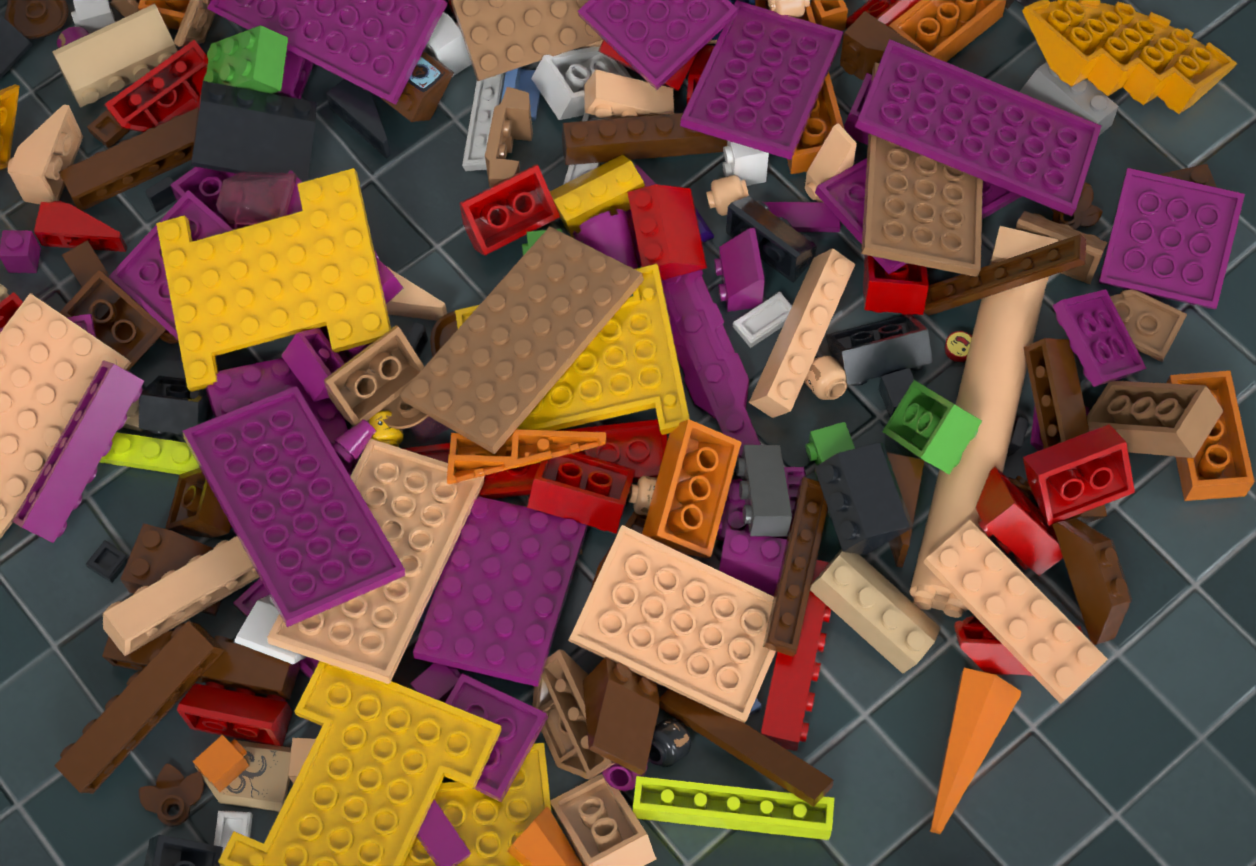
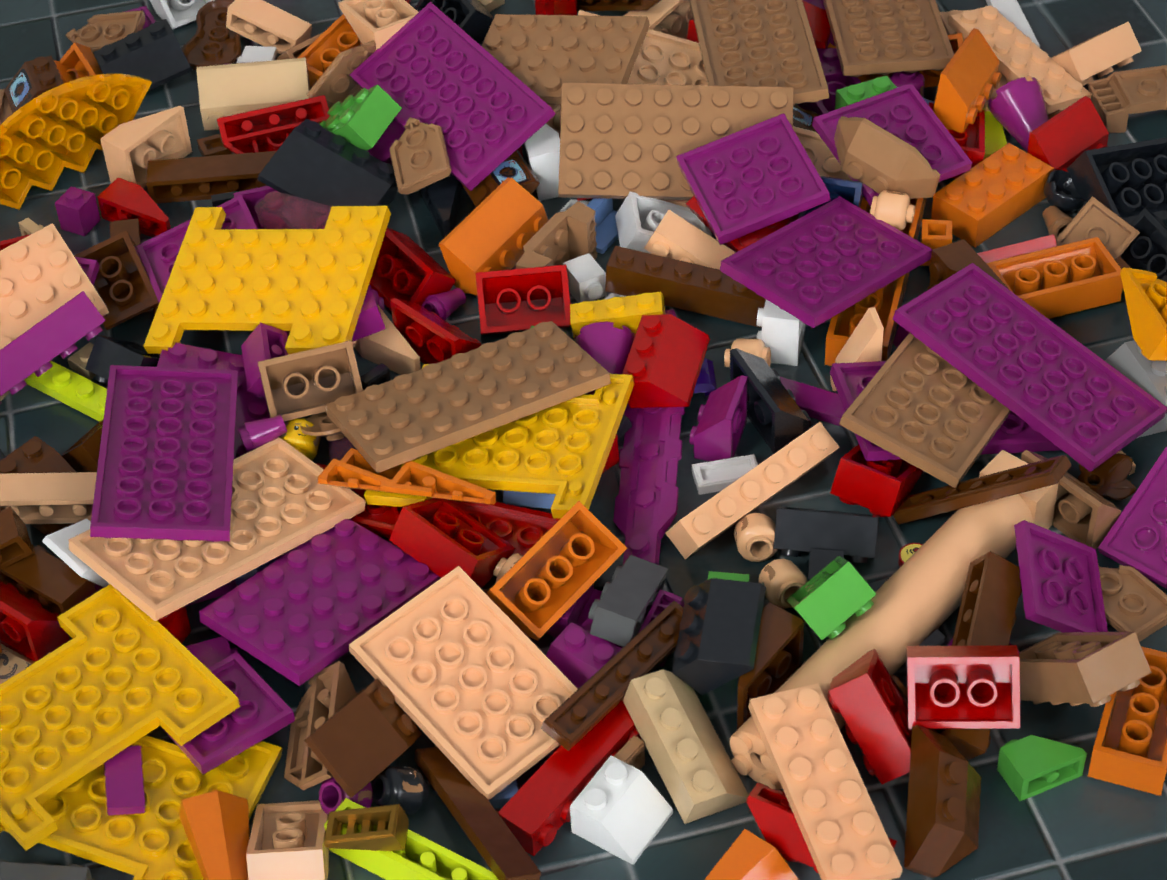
camera: 25 degrees right, 20 degrees down
none -> pearl gold slope [324,804,409,851]
none -> red slope [370,227,456,310]
none -> medium nougat tile [389,117,452,195]
none -> red slope [390,297,482,364]
none -> magenta cone [422,288,466,321]
none -> orange slope [439,177,549,295]
none -> white brick [563,253,607,303]
none -> white slope [570,756,673,865]
none -> medium nougat tile [614,736,645,770]
none -> light nougat head [758,558,808,609]
none -> bright green slope [997,735,1087,801]

